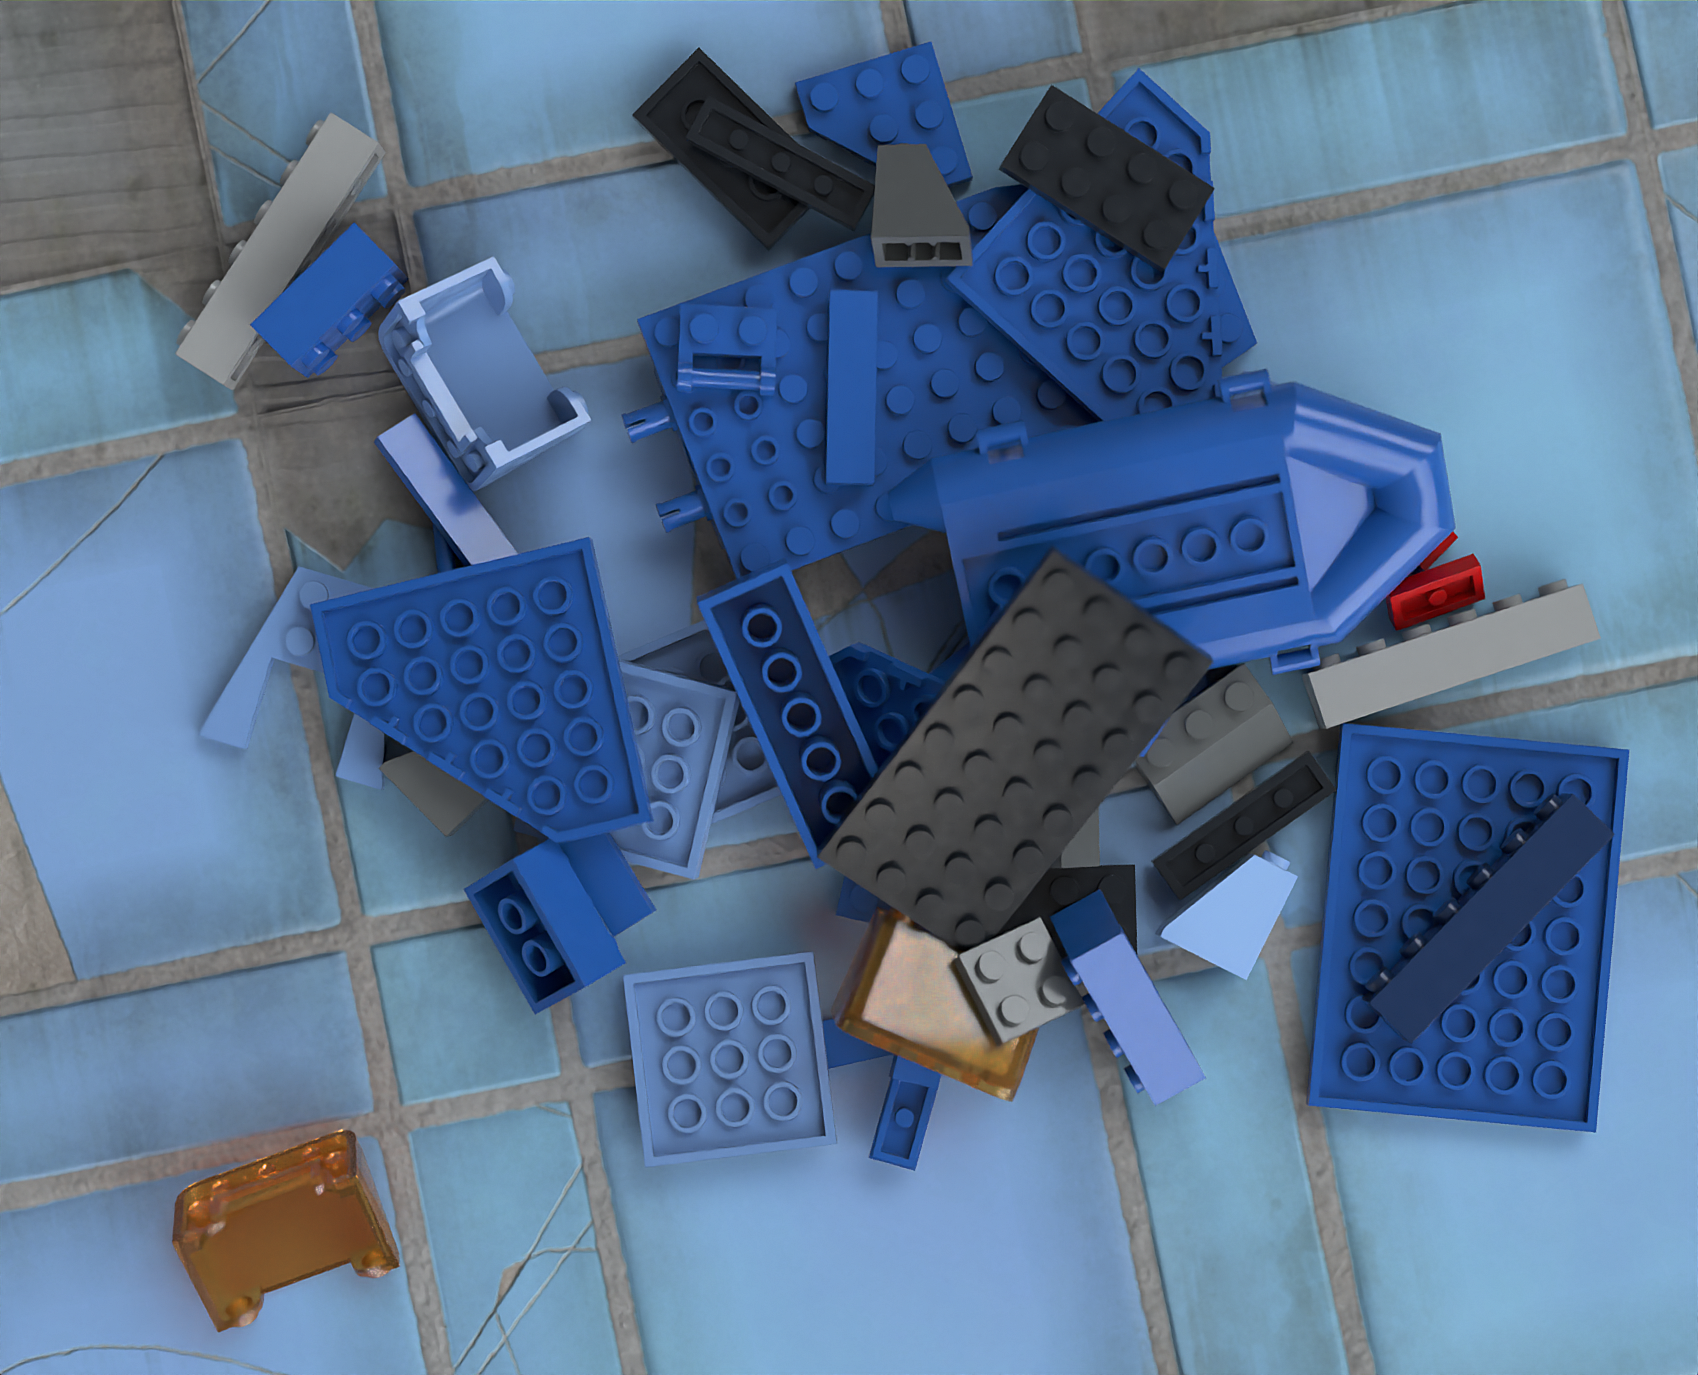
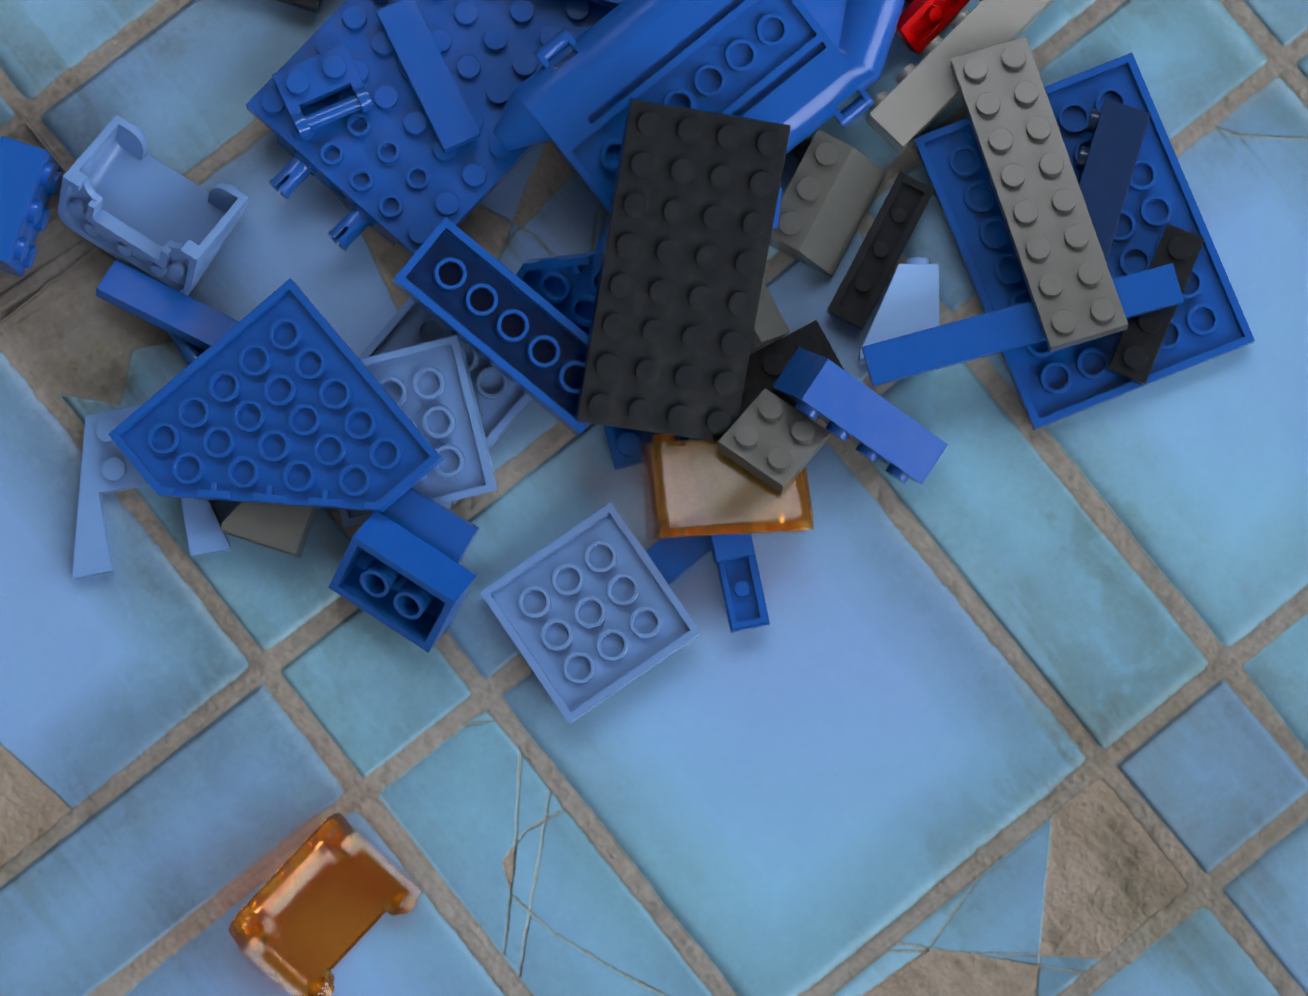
camera: 30 degrees left, 5 degrees down
none -> blue tile [862,263,1184,387]
none -> dark grey plate [950,36,1128,352]
none -> black plate [1106,224,1205,386]

